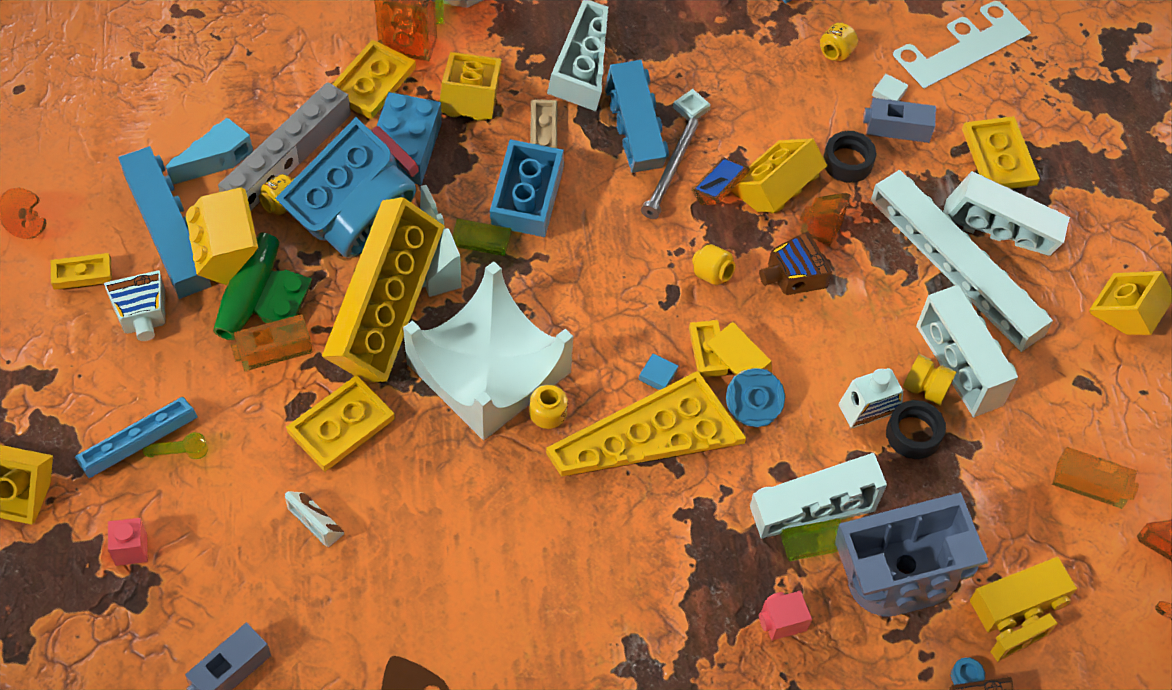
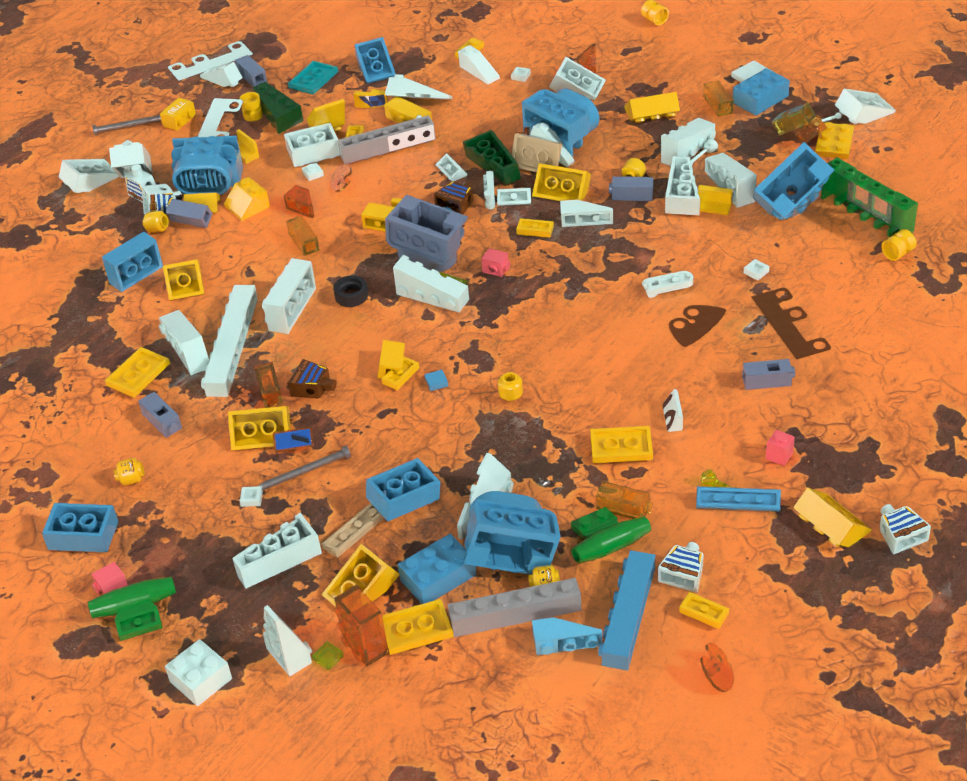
camera: 130 degrees left, 15 degrees down
yellow slope [186,187,258,285] -> none
yellow brick [322,197,445,382] -> none
coral tile [371,126,419,177] -> none
light aqua piece [403,262,573,441] -> none
clear neon green tile [452,218,511,256] -> none
yellow wing [546,371,746,477] -> none
dark azure wedge [604,60,669,173] -> none
yellow head [692,244,736,285] -> none
dark azure tile [726,368,785,427] -> none
black tyre [823,131,876,183] -> none
light aqua torso [838,368,903,429] -> none
light aqua tile [872,74,908,101] -> none
light aqua piece [893,1,1031,88] -> none
yellow wheel [903,354,957,406] -> none

